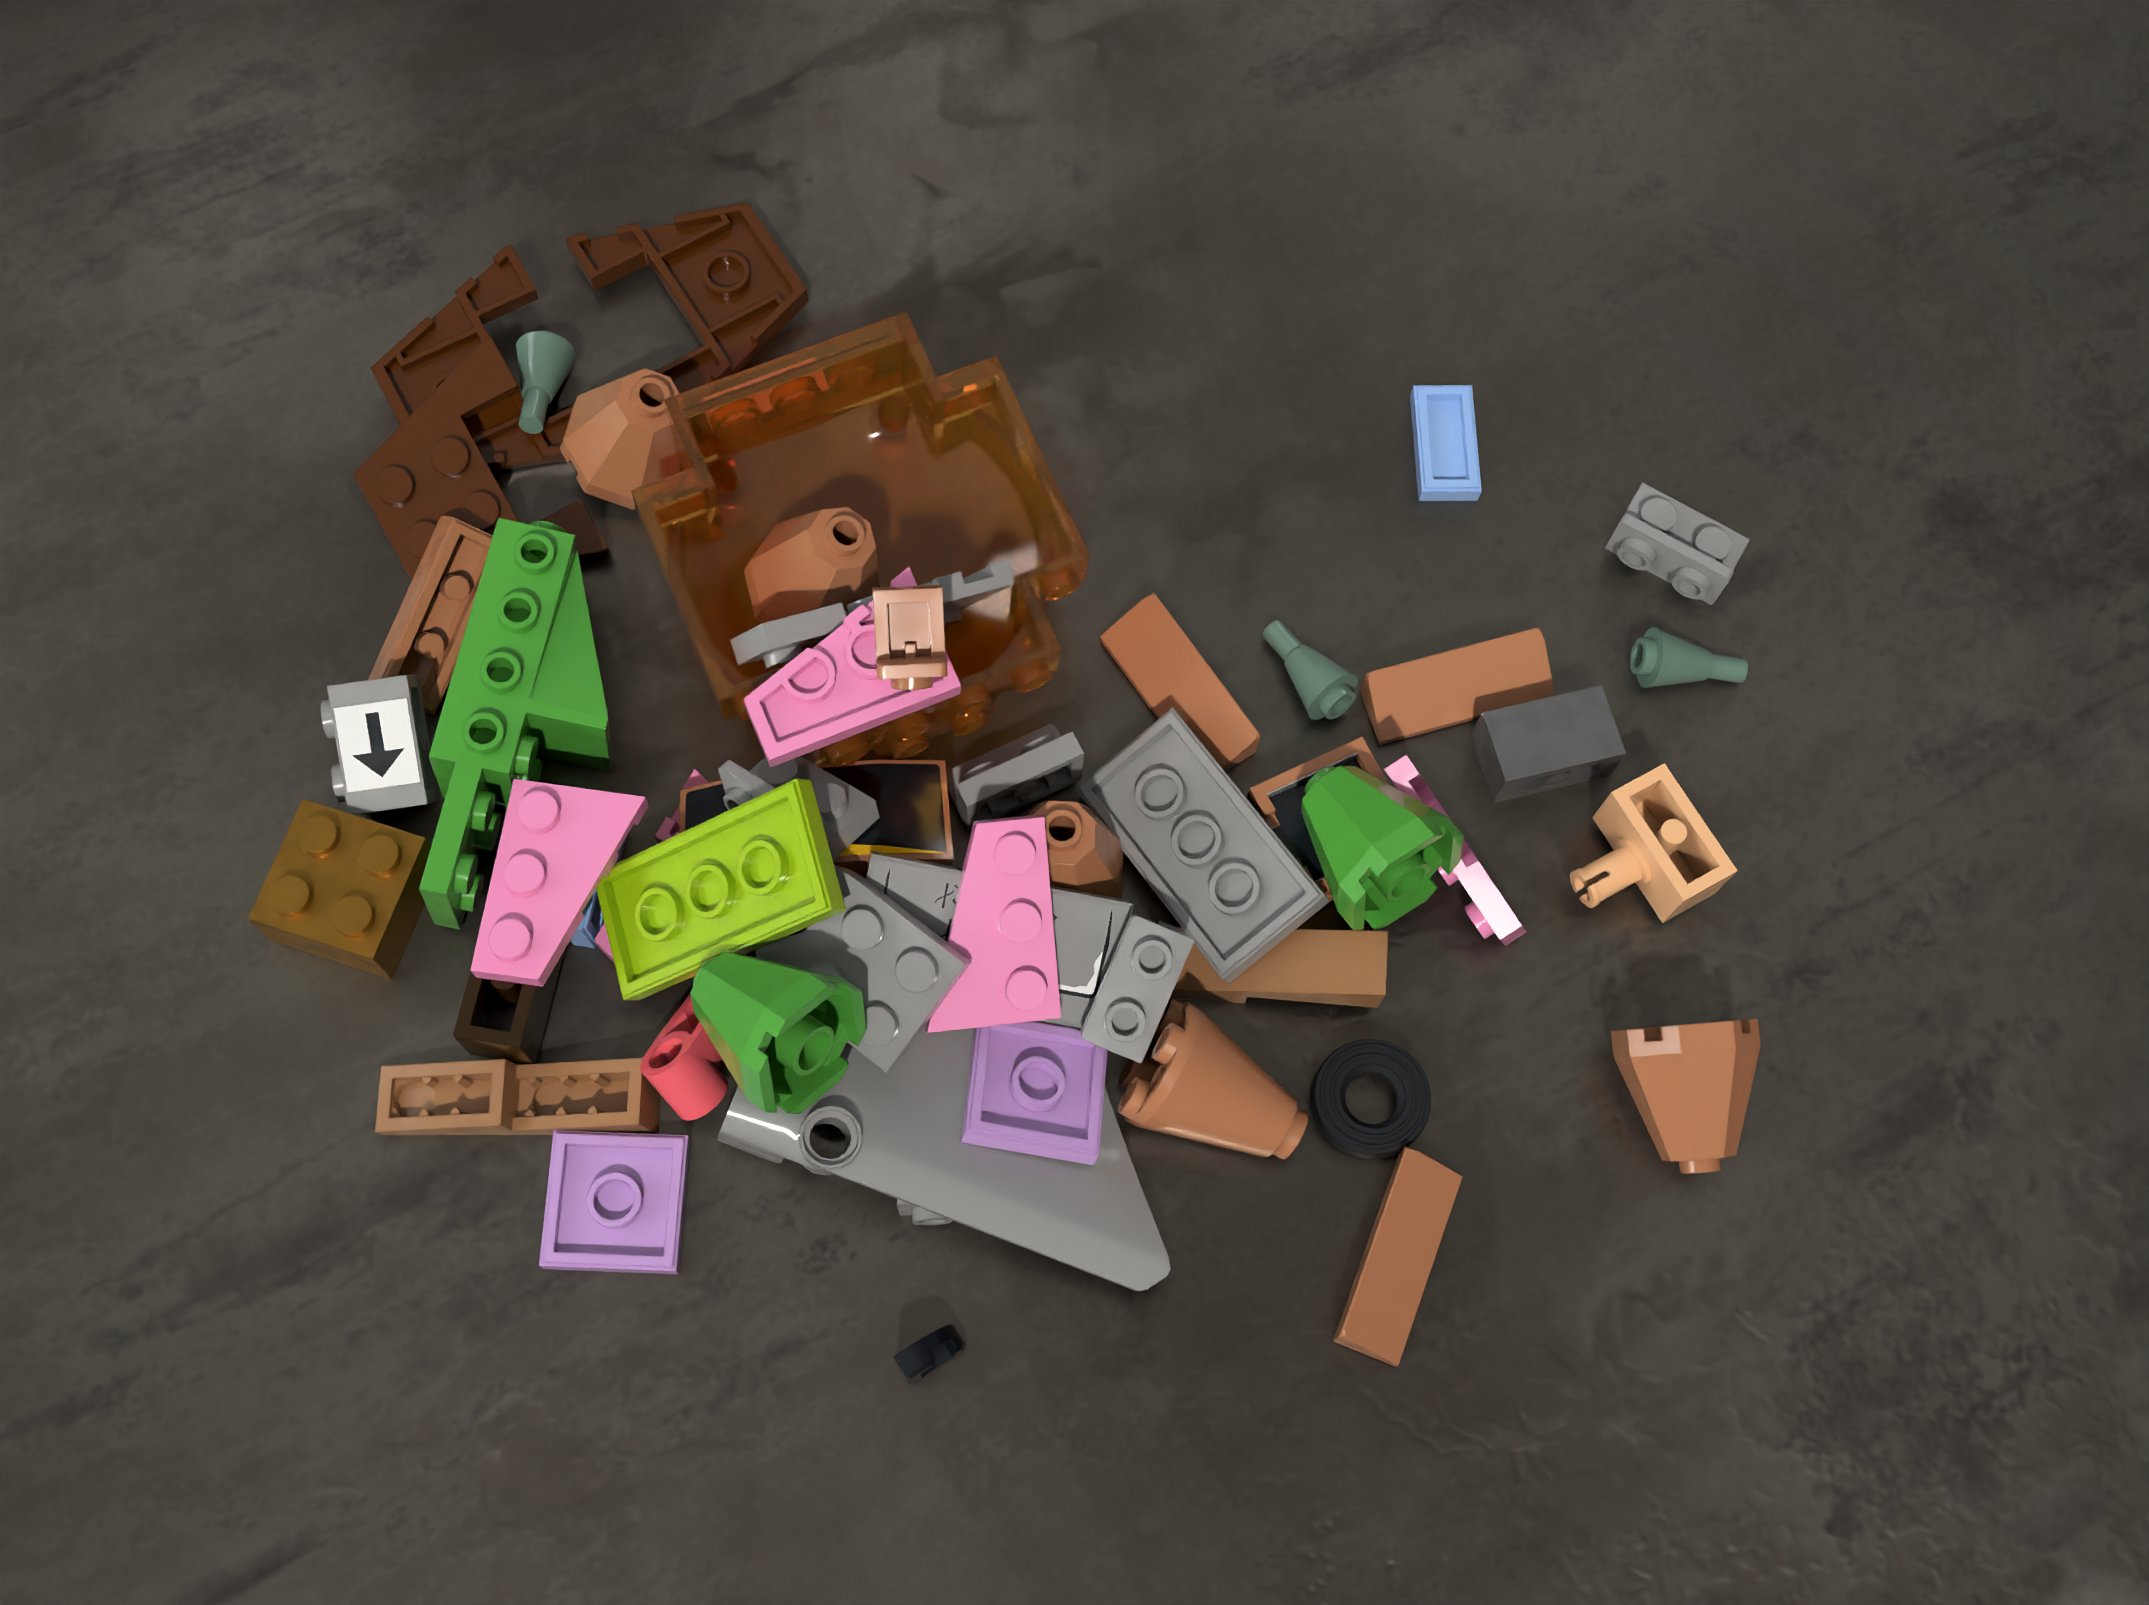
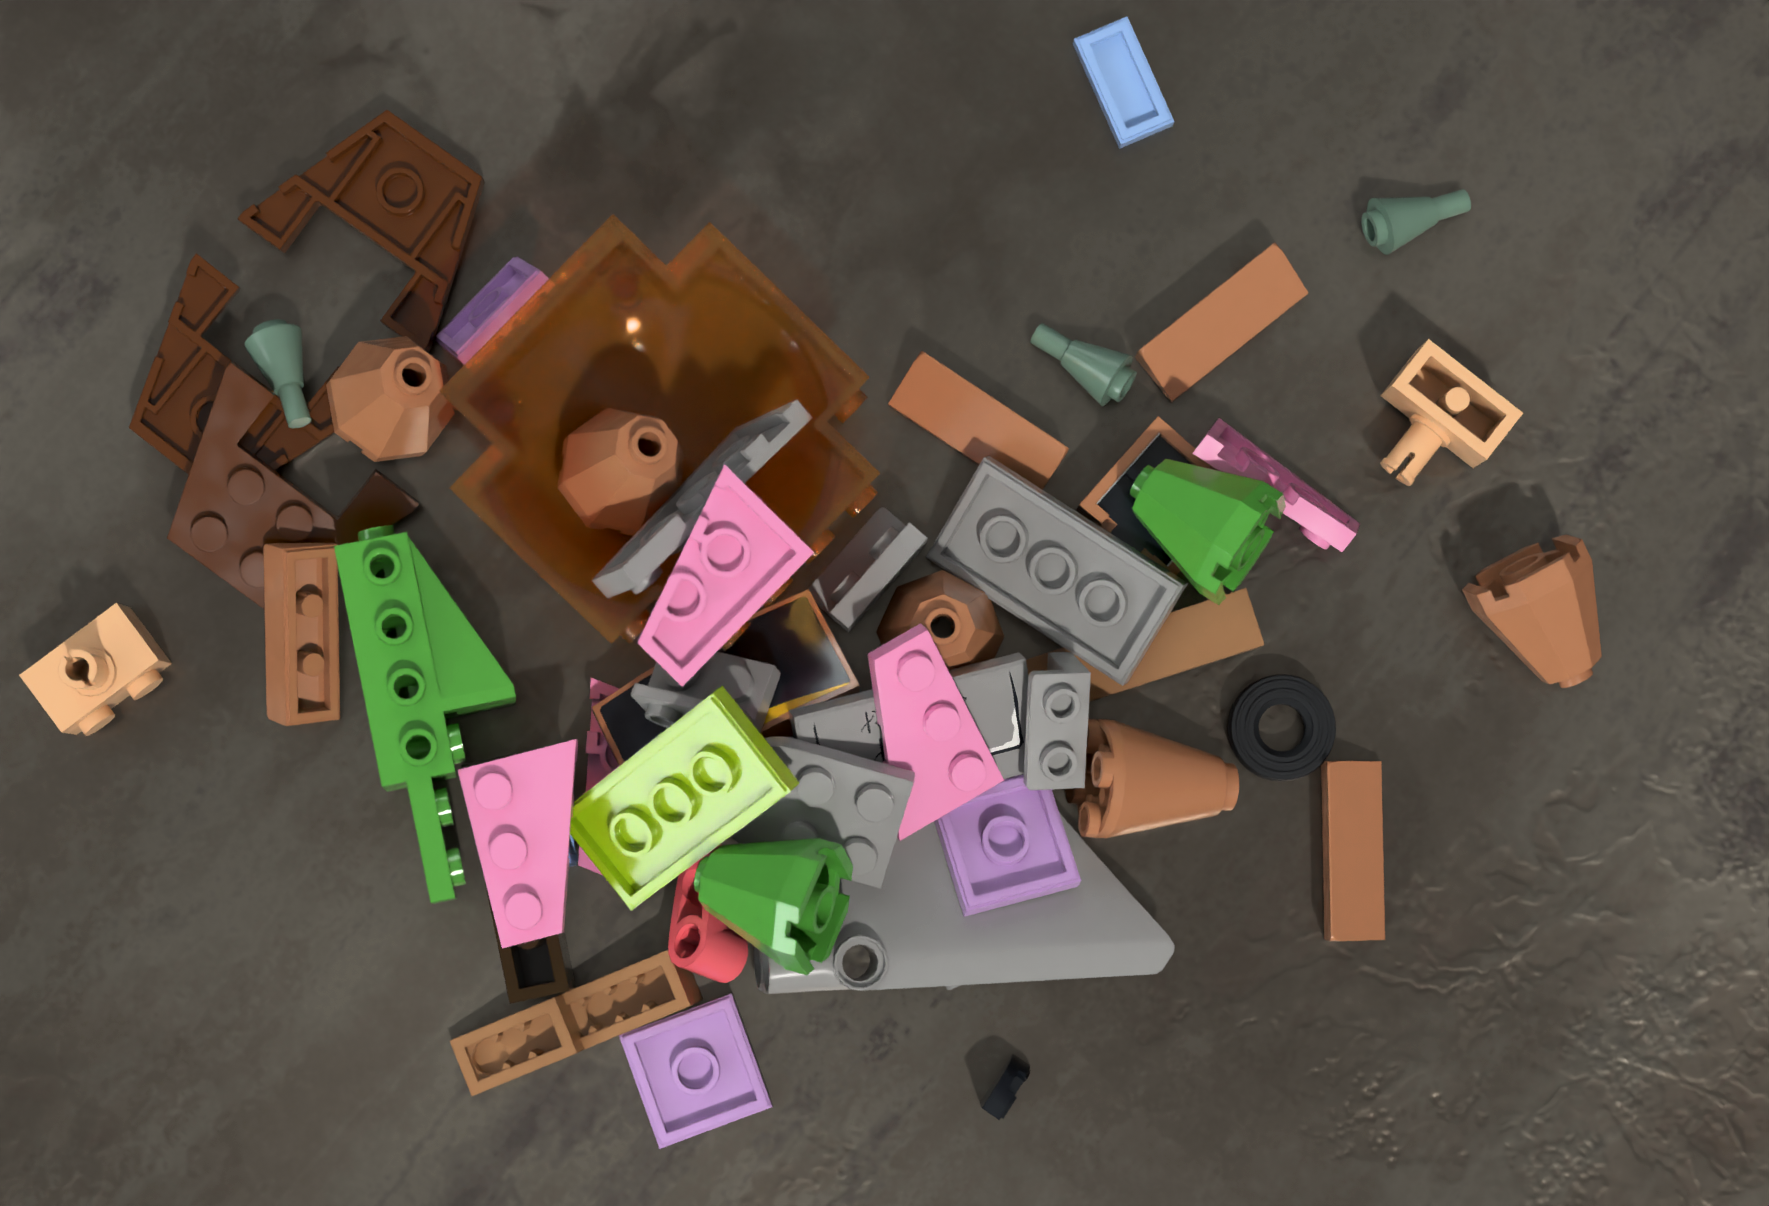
camera: 20 degrees left, 15 degrees up
pearl gold brick [248,799,431,980] -> none
brick [321,674,439,815] -> none
bracket [872,585,948,690] -> none
flat silver panel [1471,685,1626,803] -> none
light grey bracket [1605,482,1750,605] -> none
none -> light nougat brick [19,603,172,736]

